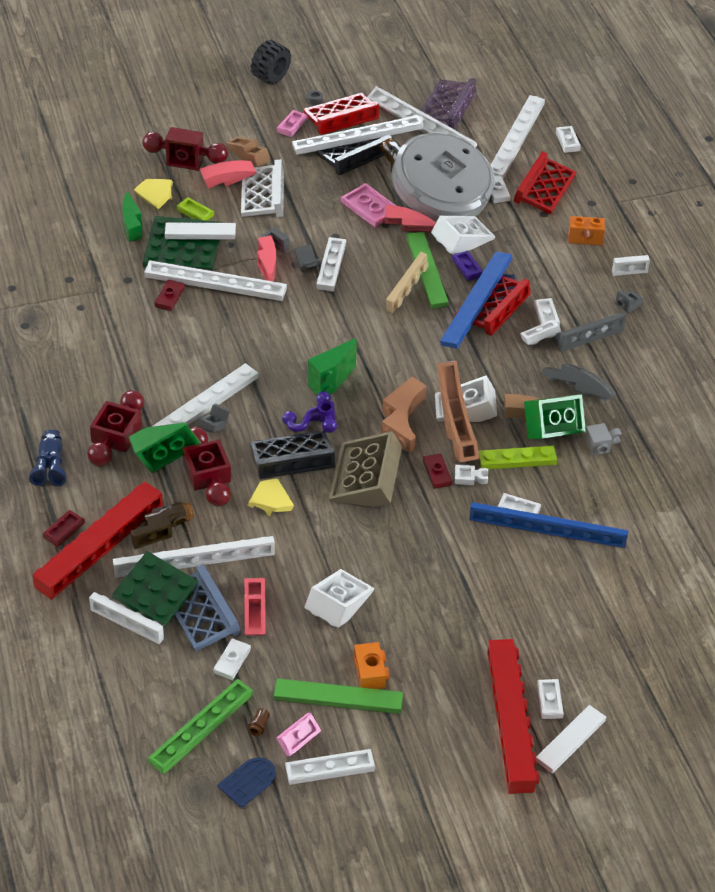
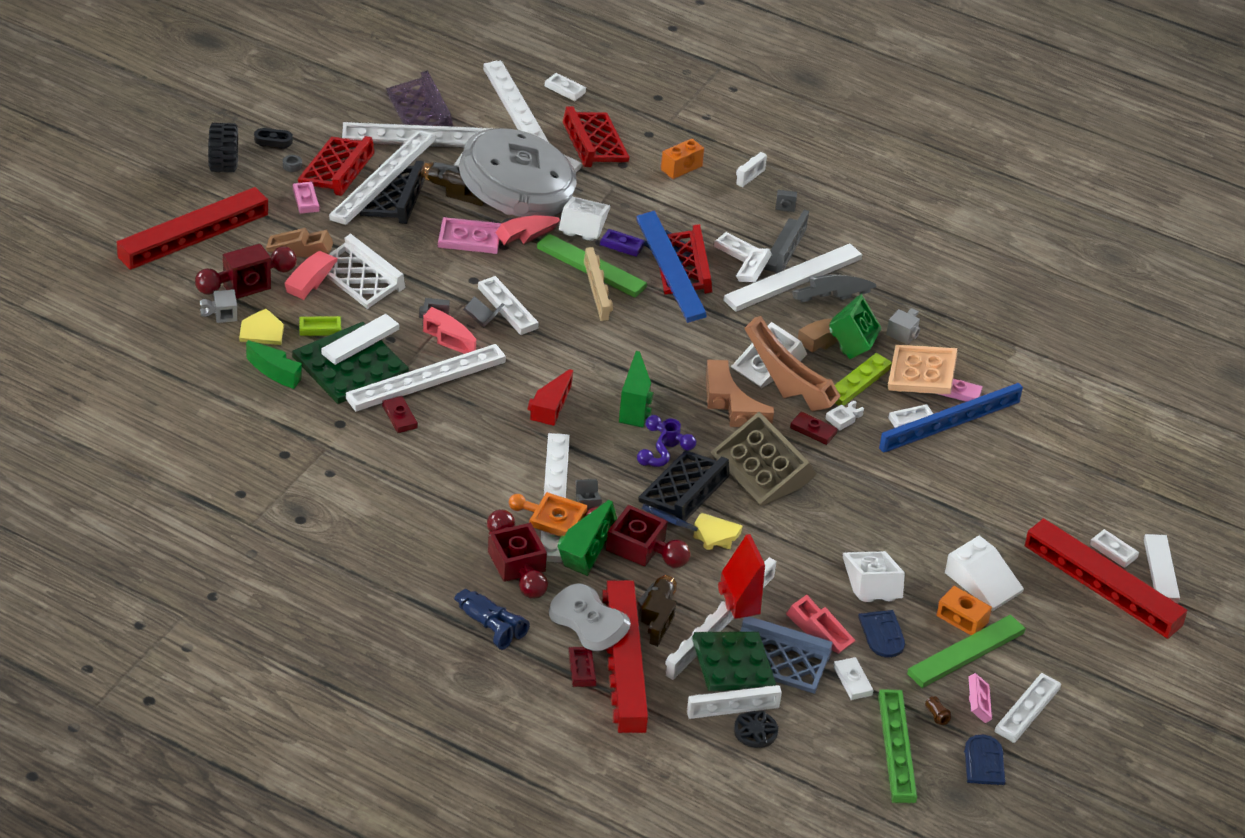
camera: 45 degrees left, 5 degrees down
none -> red brick [117,187,268,270]
none -> light grey brick [200,290,237,323]
none -> black plate [254,128,293,149]
none -> orange plate [508,492,587,537]
none -> red slope [528,369,573,426]
none -> light grey plate [548,583,630,651]
none -> dark blue window [642,504,698,531]
none -> red slope [718,534,765,619]
none -> white tile [724,243,862,312]
none -> black wheel [734,710,778,748]
none -> dark blue window [858,610,905,658]
none -> light nougat plate [888,345,957,394]
none -> bright pink plate [938,379,983,402]
none -> white slope [945,535,1024,611]

